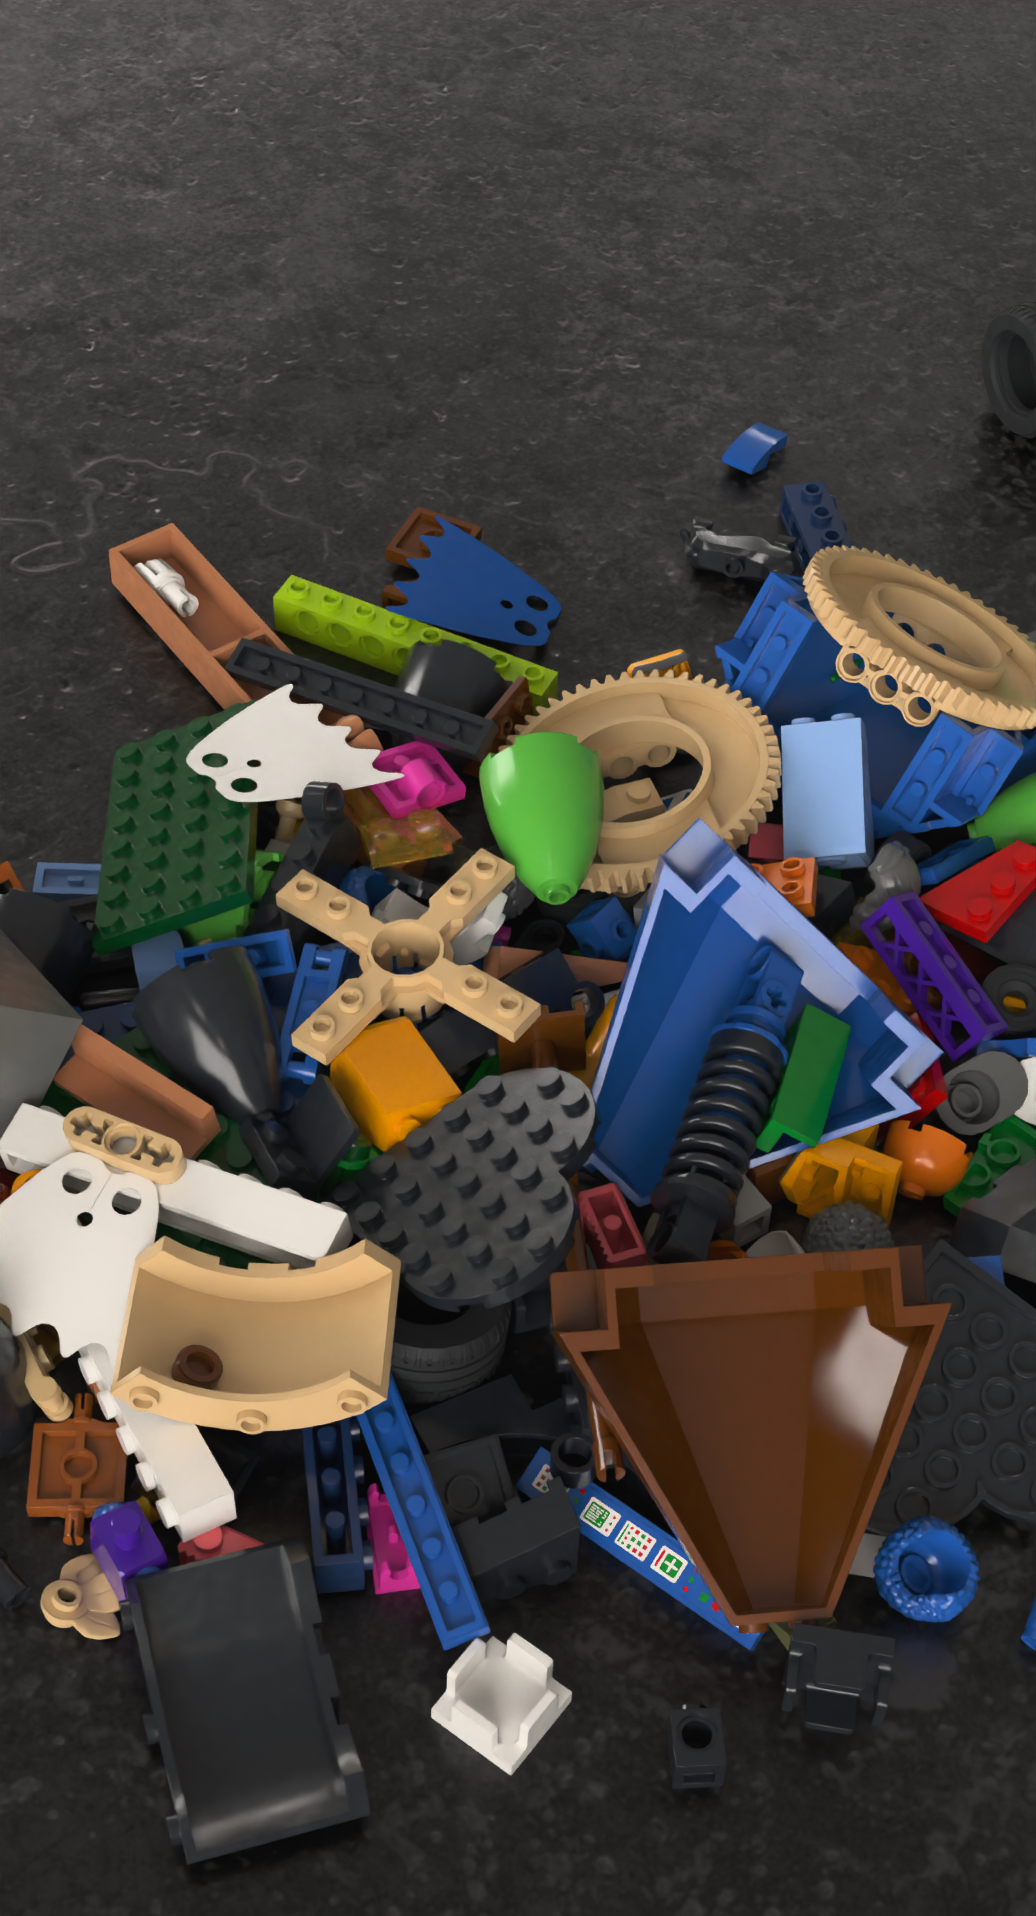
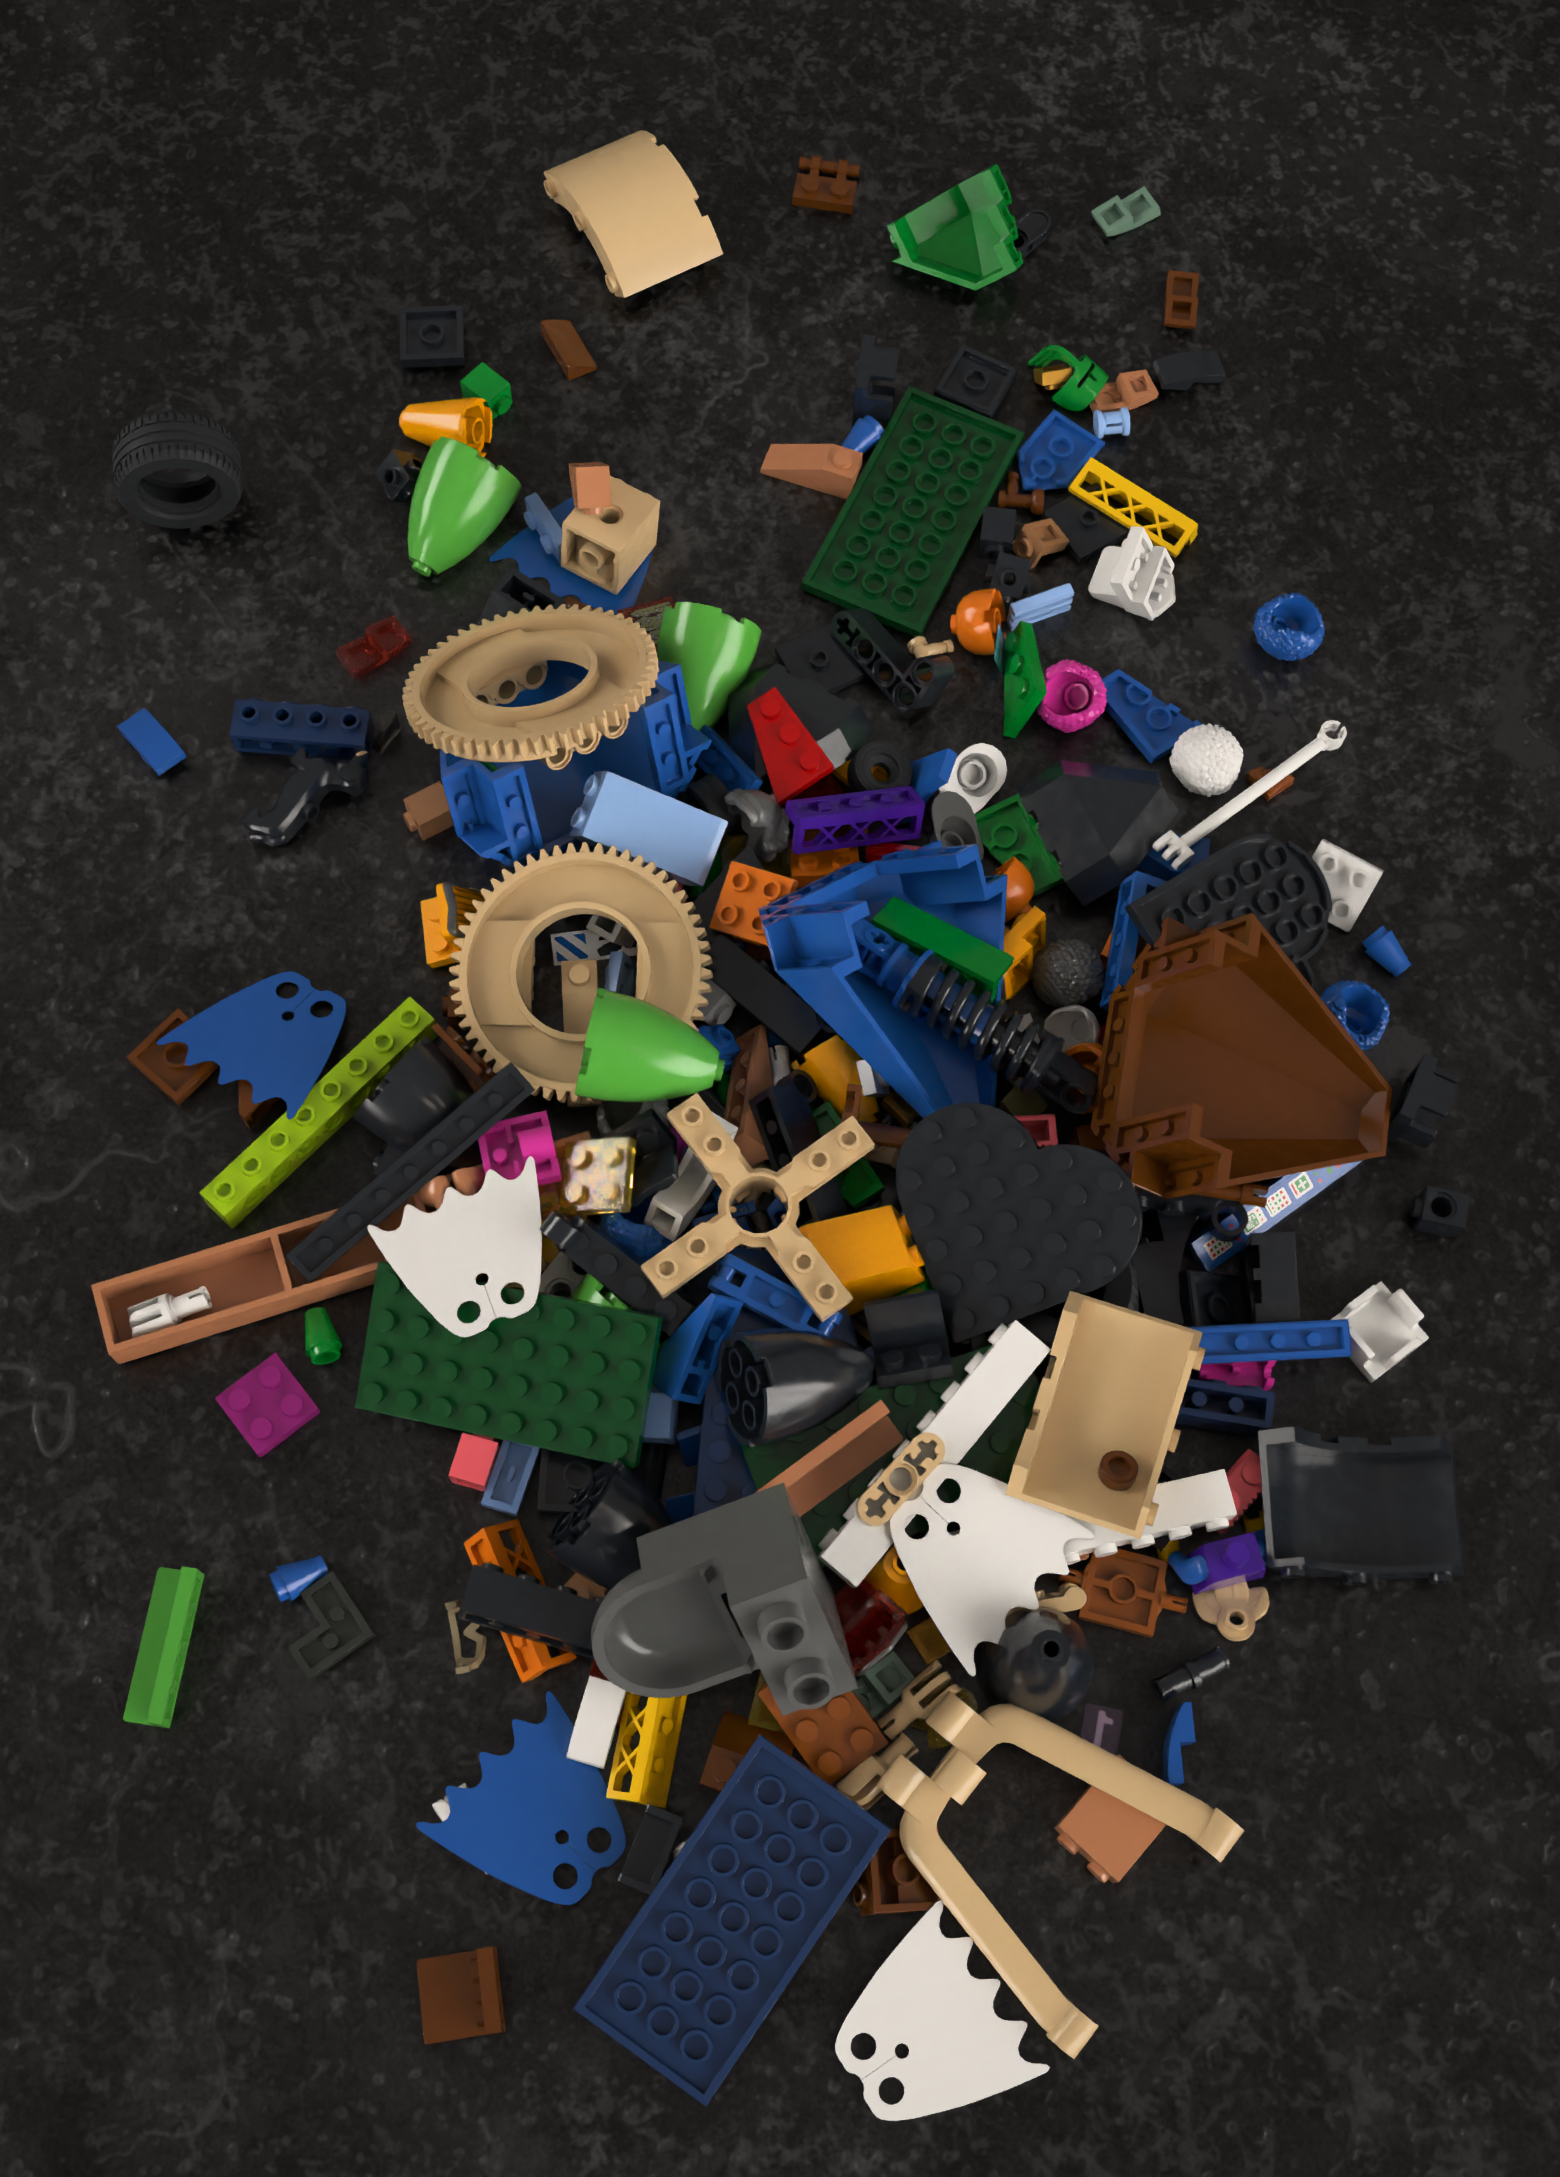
camera: 75 degrees left, 20 degrees up
none -> magenta plate [215,1352,321,1458]
none -> green cone [304,1307,342,1365]
none -> clear red slope [336,615,412,680]
none -> coral brick [448,1432,500,1492]

